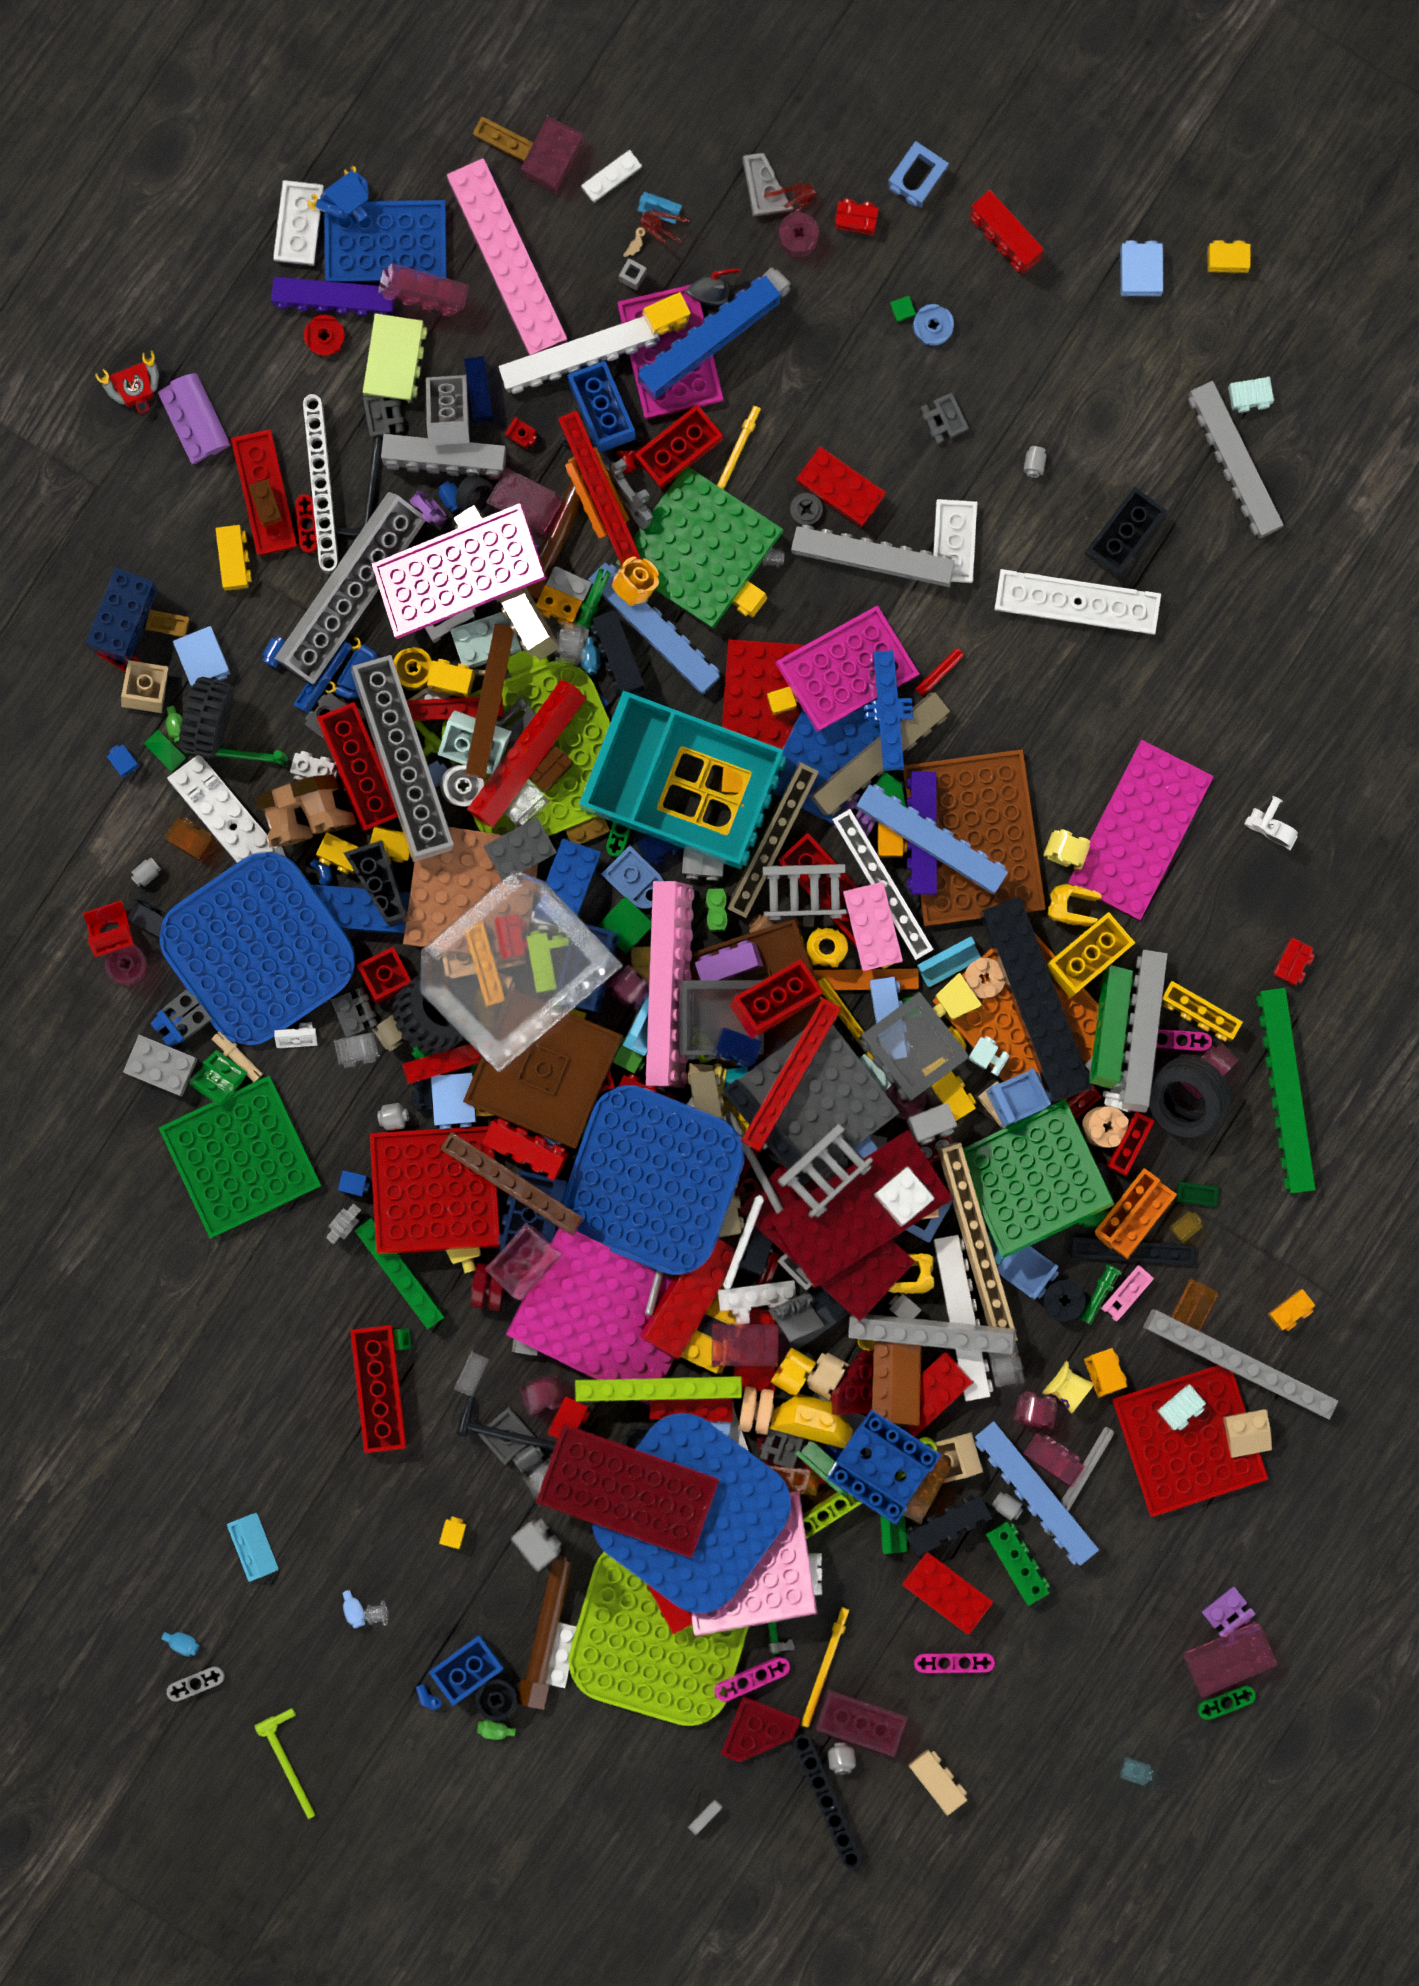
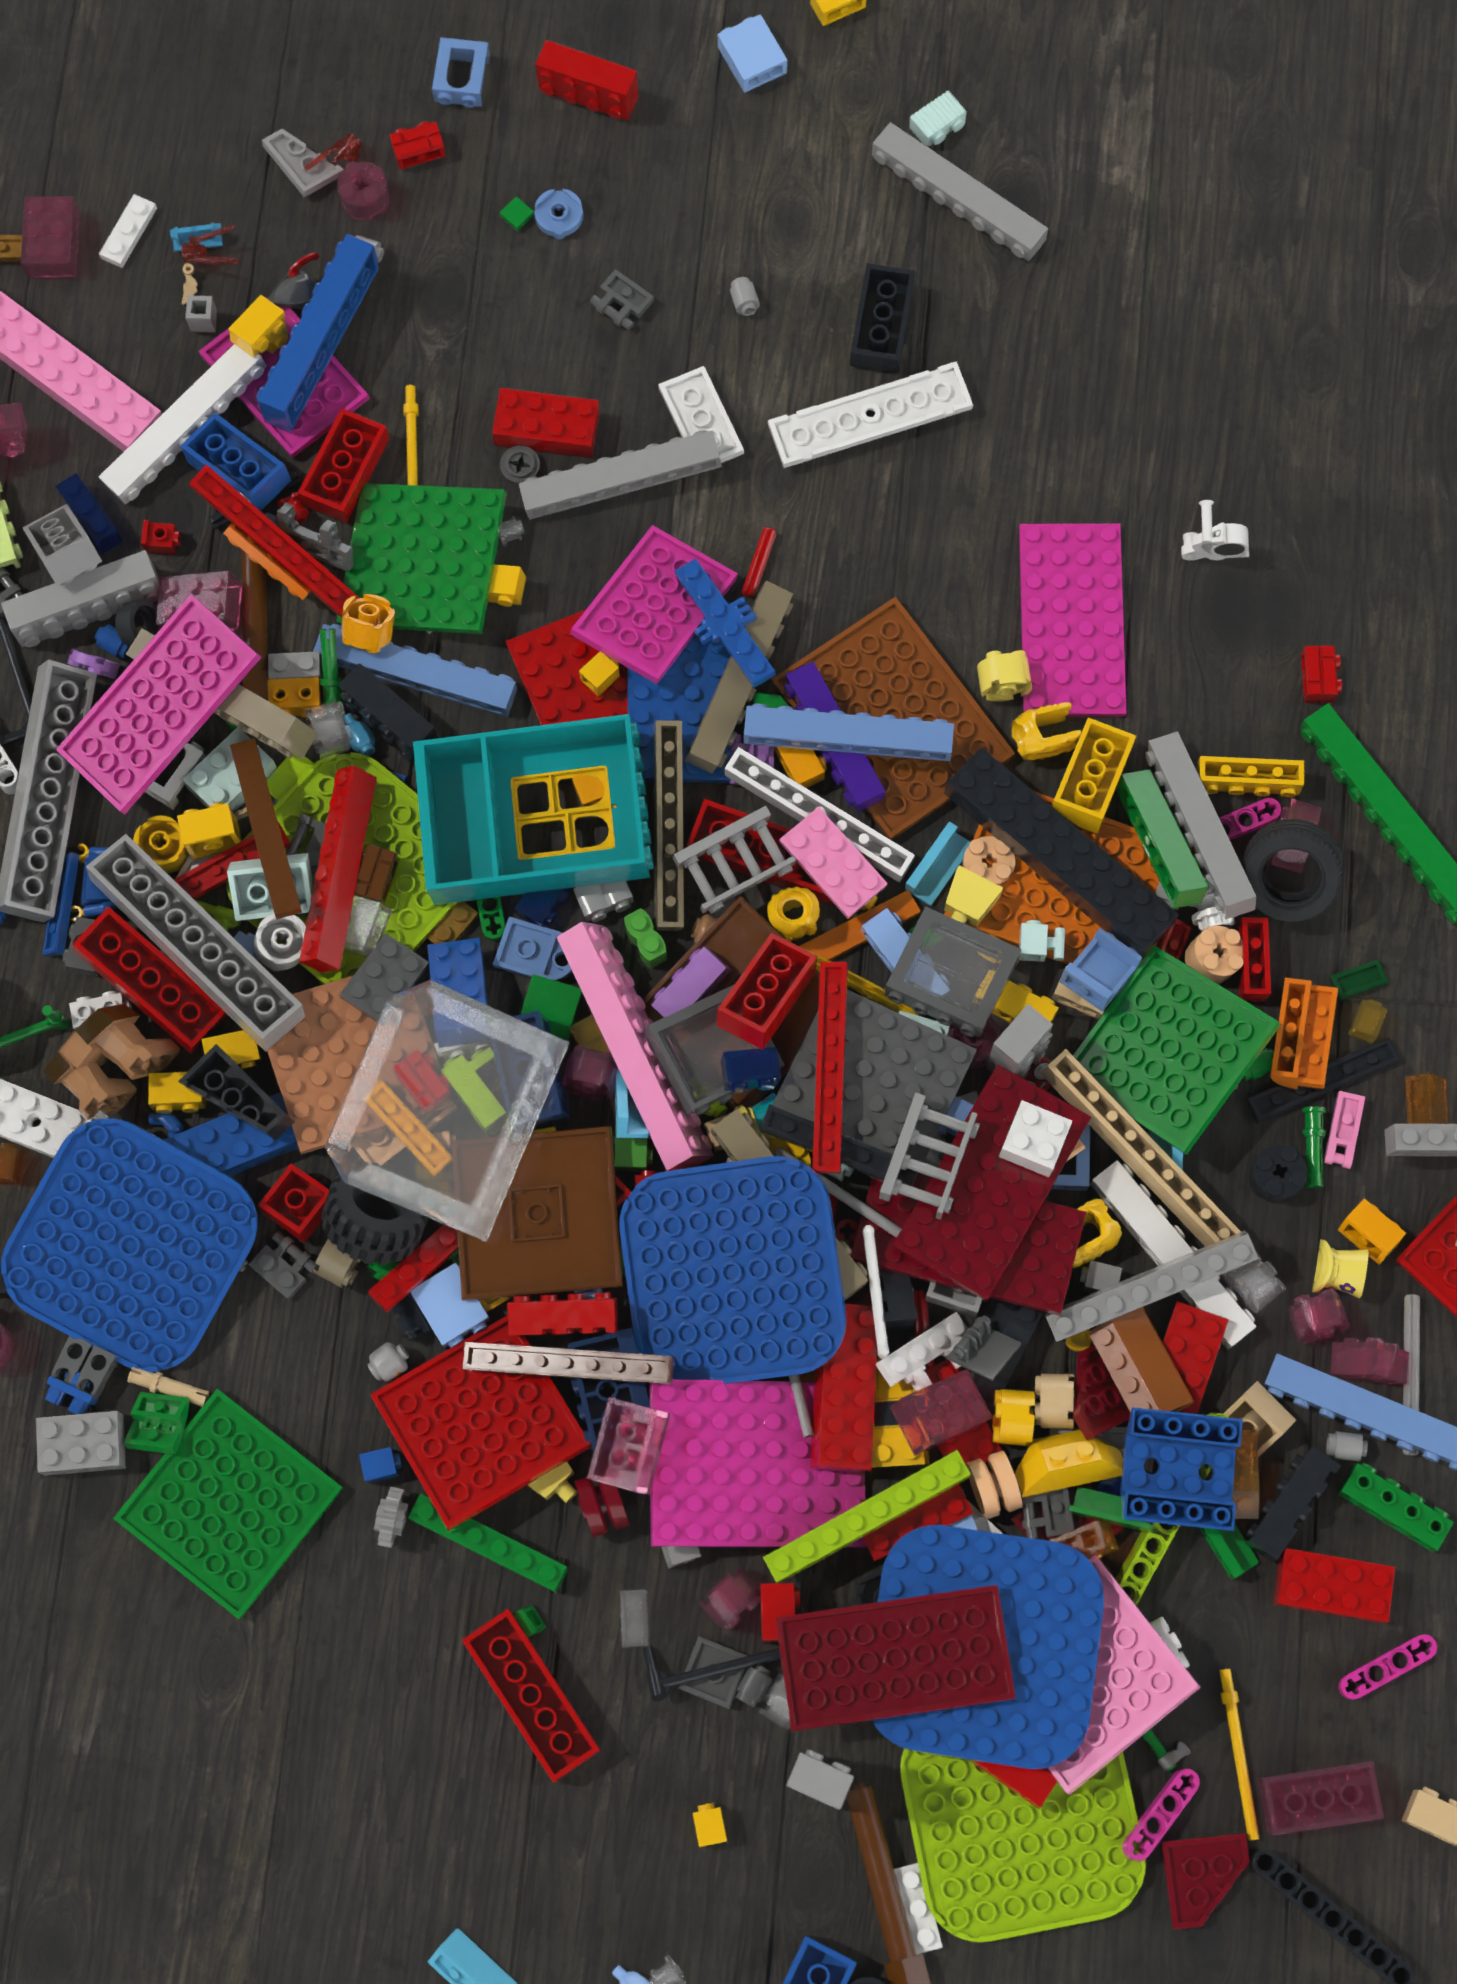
camera: 25 degrees left, 10 degrees down
white hinge [274,1022,317,1048] -> none
clear brick [334,1032,380,1068] -> none
light grey head [828,1743,856,1775] -> none
medium blue panel [997,1246,1059,1300] -> none

